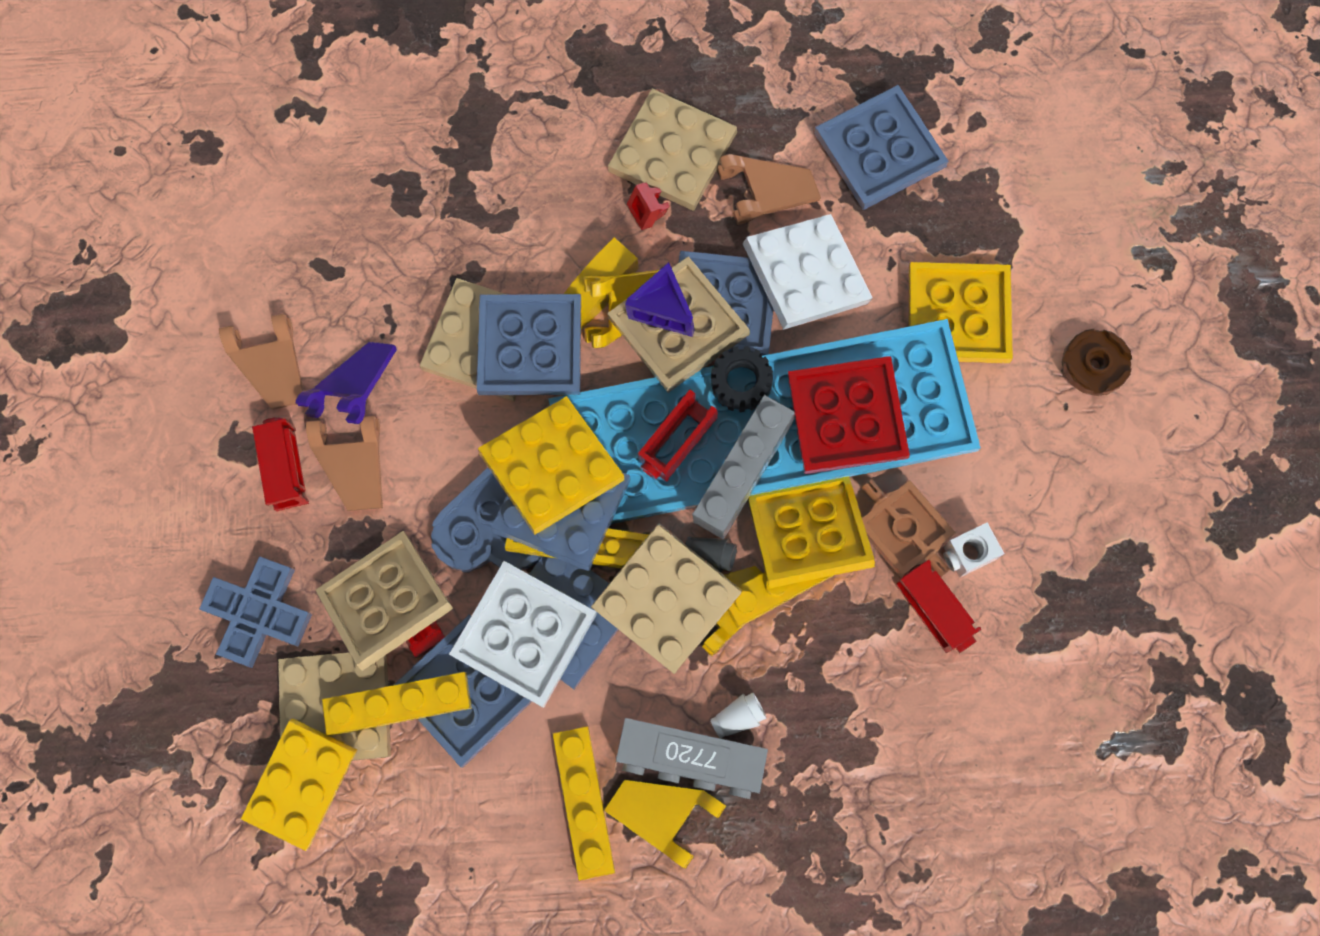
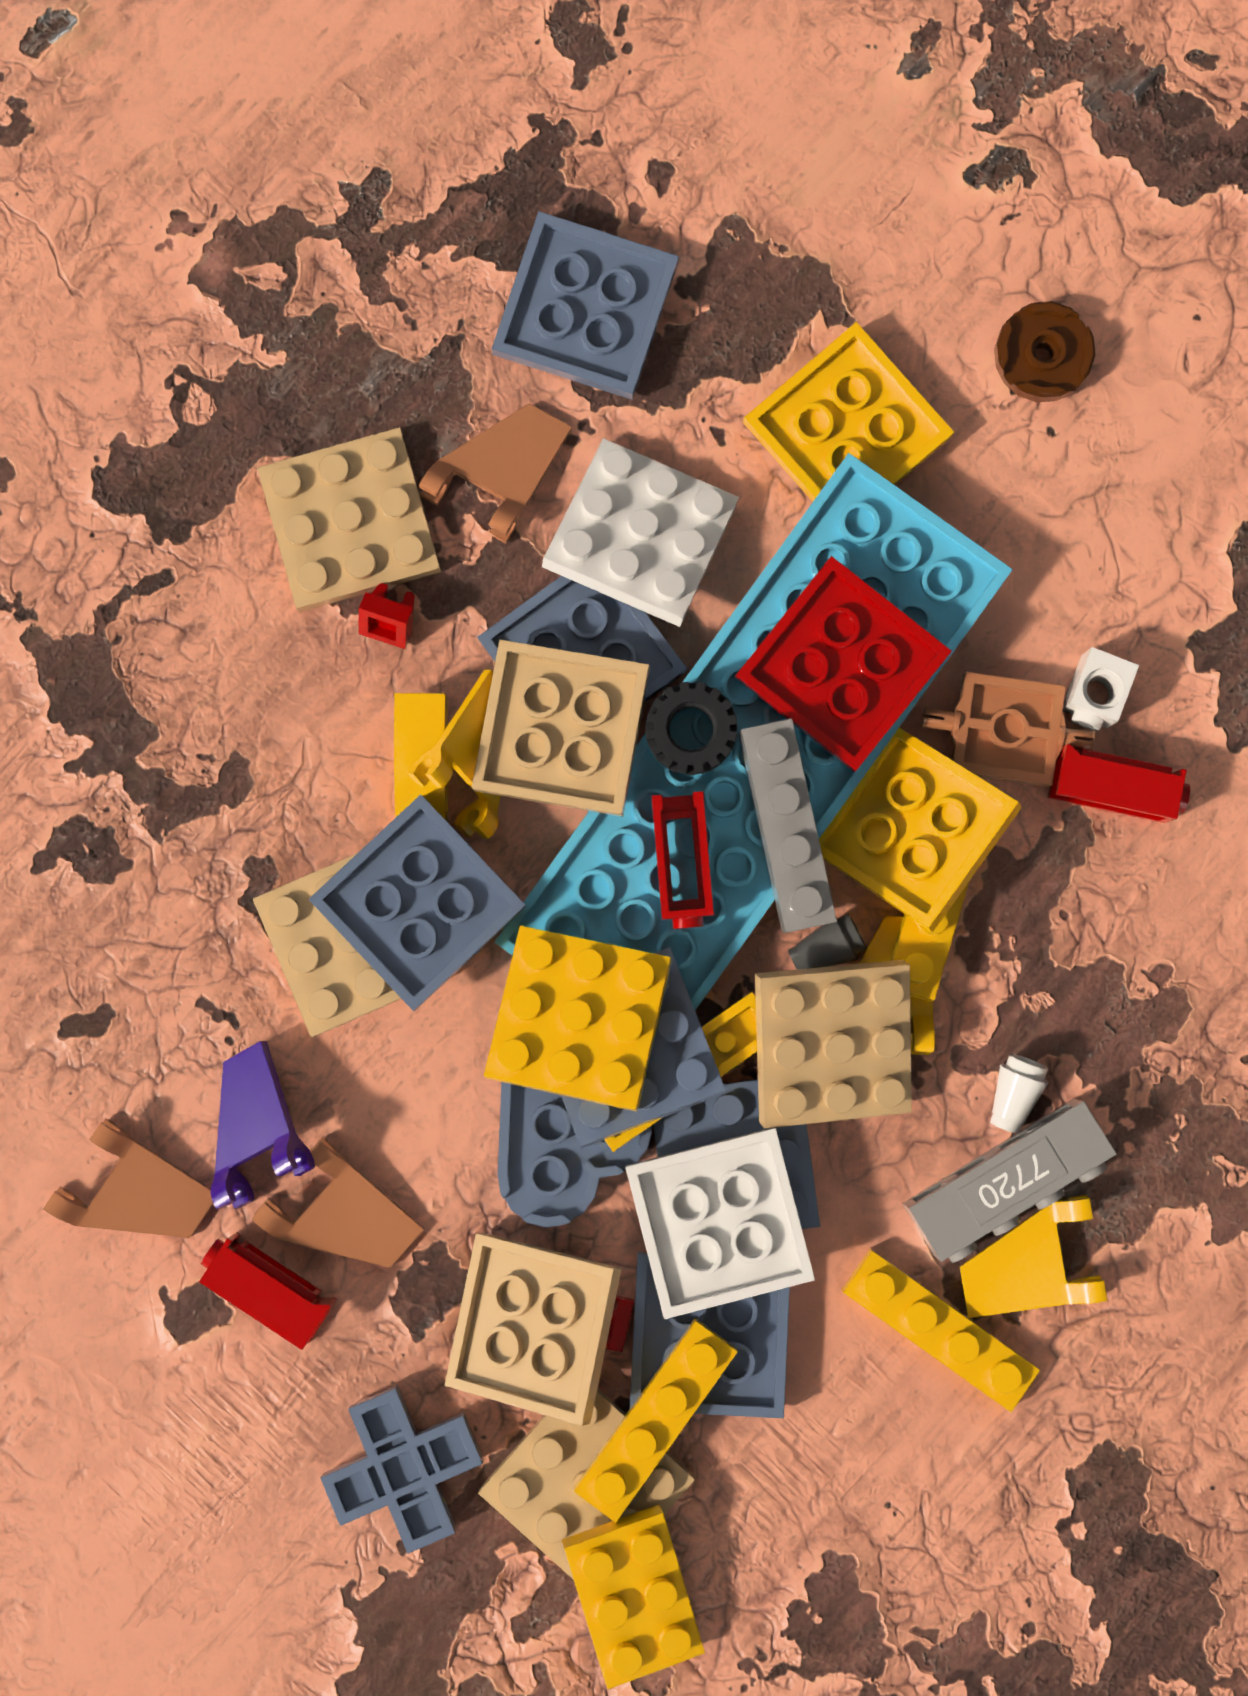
camera: 45 degrees left, 10 degrees up
dark purple slope [625,262,695,337] -> none

